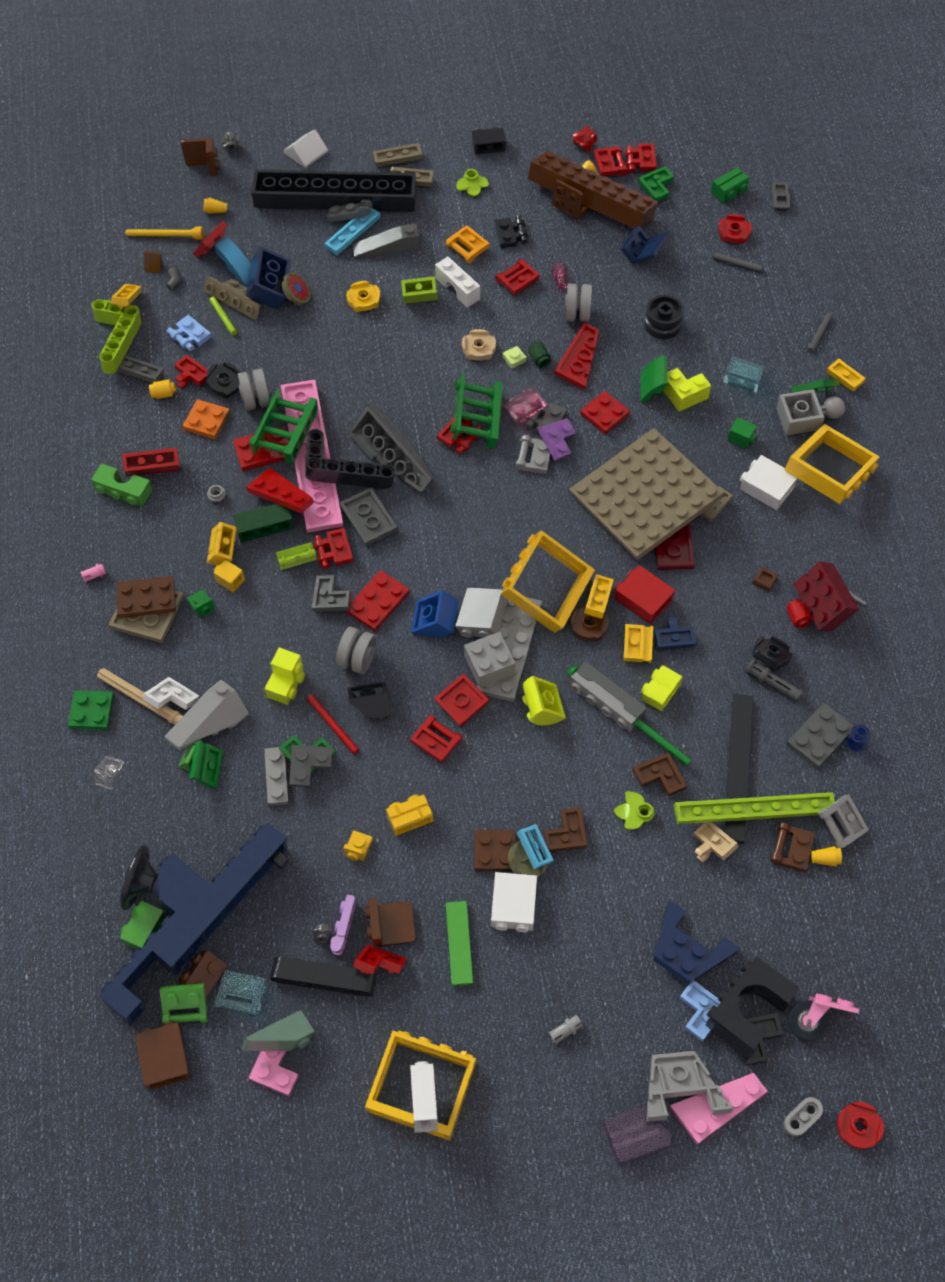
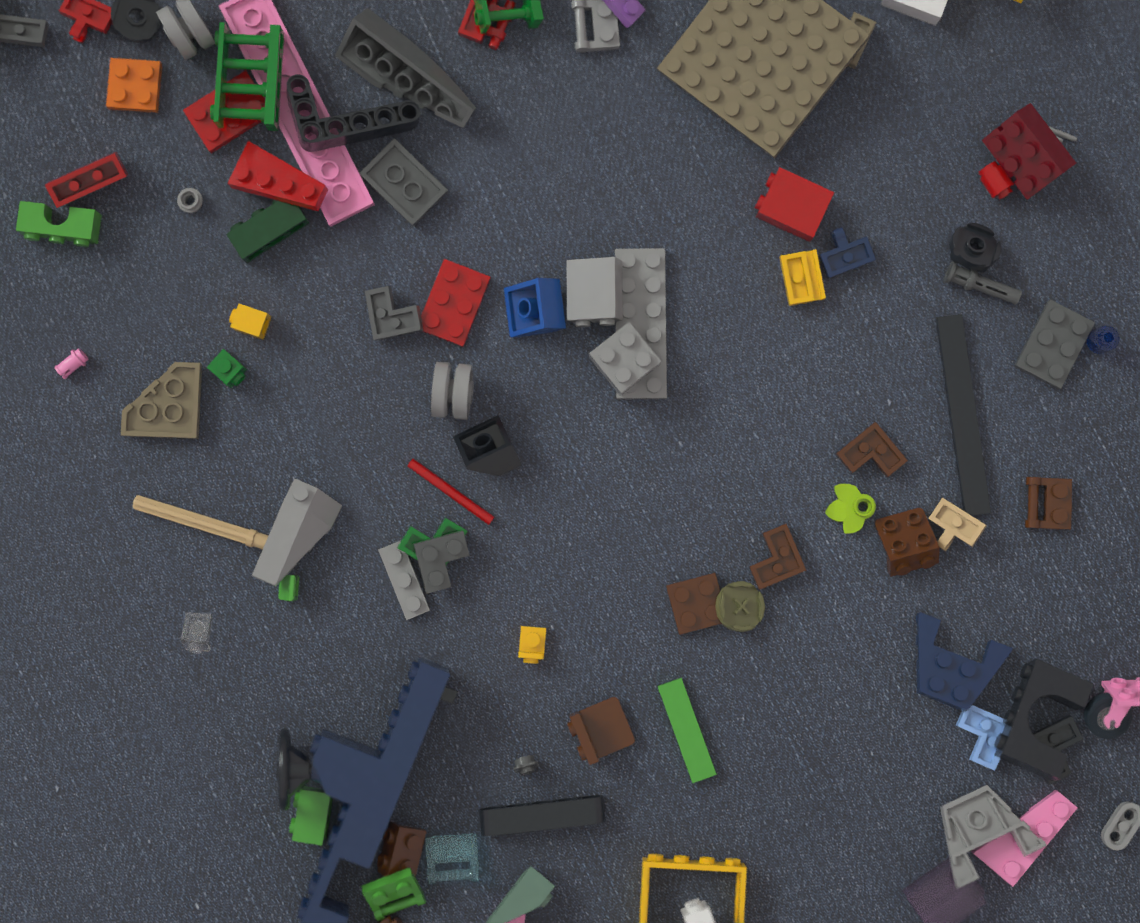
camera: 15 degrees left, 25 degrees up
green plate [68,690,114,730] -> none
reddish brown plate [117,576,176,618] -> none
white plate [143,677,199,710] -> none
yellow brick [149,379,176,399] -> none
green plate [189,740,223,789] -> none
yellow brick [207,522,237,566] -> none
neon yellow brick [264,648,305,705] -> none
lime hinge [276,542,317,570] -> none
red plate [314,528,353,569] -> none
lavender hinge [330,895,357,957] -> none
red plate [353,945,407,974] -> none
yellow brick [386,795,433,836] -> none
red plate [410,715,463,764] -> none
red plate [434,673,490,728] -> none
white brick [491,872,537,933] -> none
yellow window [500,530,595,633] -> none
medium azure tile [517,824,554,870] -> none
neon yellow brick [522,676,566,726] -> none
light grey pin [548,1015,583,1044] -> none
piece [568,662,692,766] -> none
reddish brown plate [571,605,609,642] -> none
yellow plate [584,574,614,619] -> none
neon yellow brick [641,665,683,711] -> none
dark red tile [655,522,695,570] -> none
lime plate [674,792,835,825] -> none
reddish brown tile [752,567,778,592] -> none
yellow cone [811,846,842,867] -> none
light grey plate [818,795,869,848] -> none
none -> reddish brown bracket [875,508,940,577]

